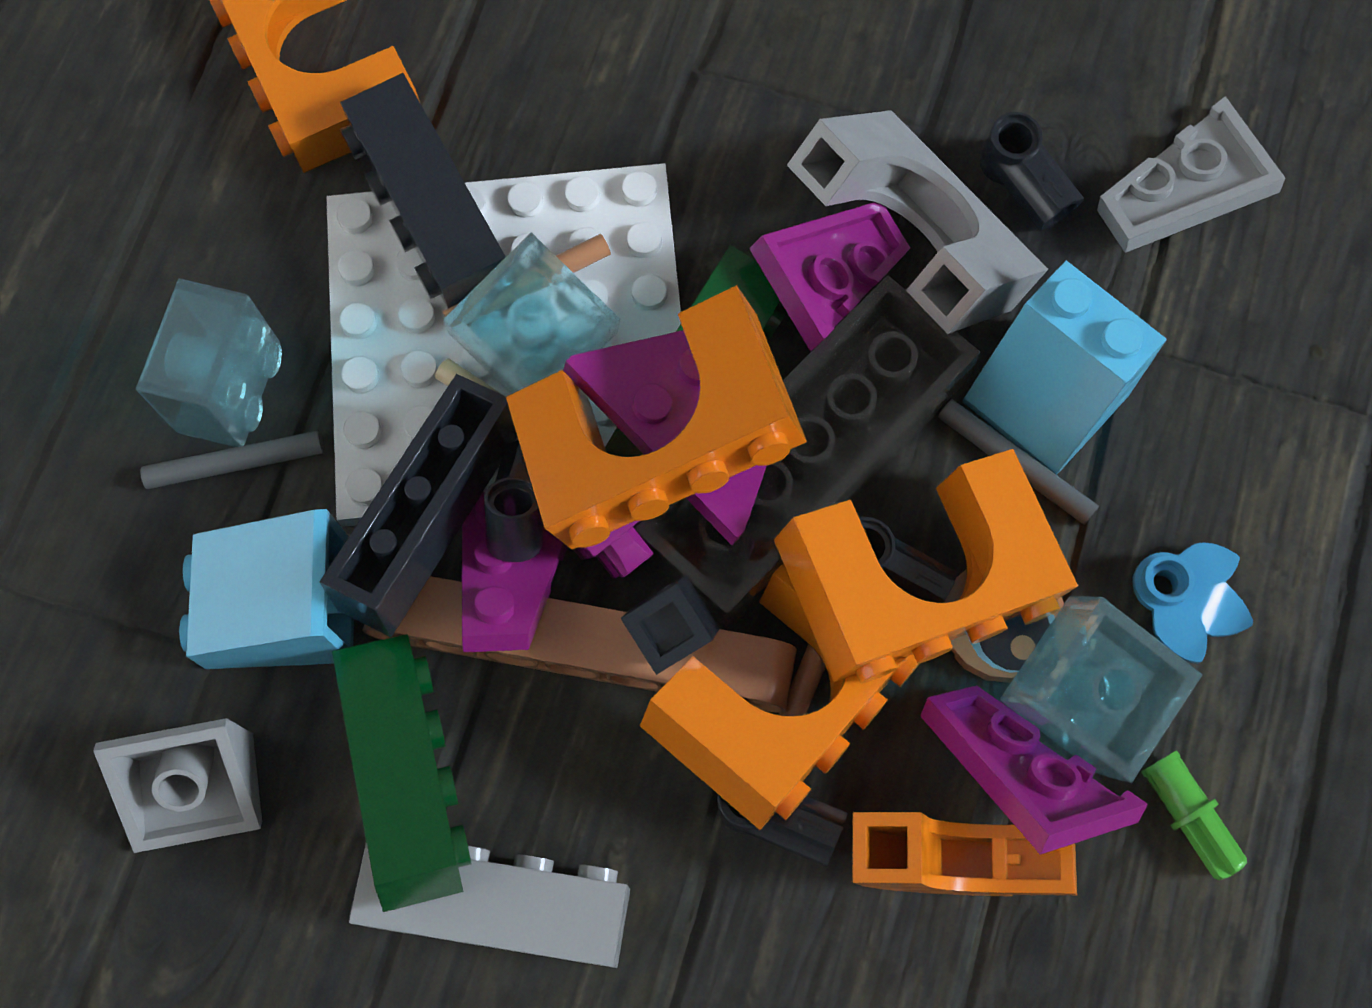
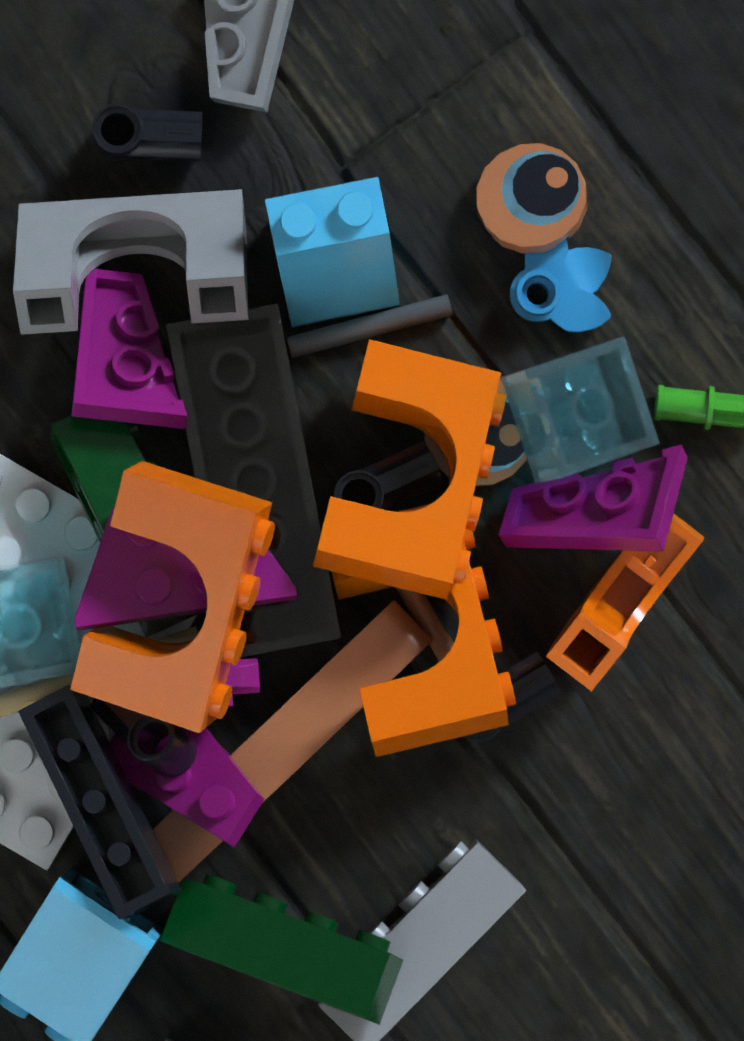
camera: 55 degrees left, 15 degrees up
black brick [621,574,720,675] -> none
none -> tile [477,143,587,254]

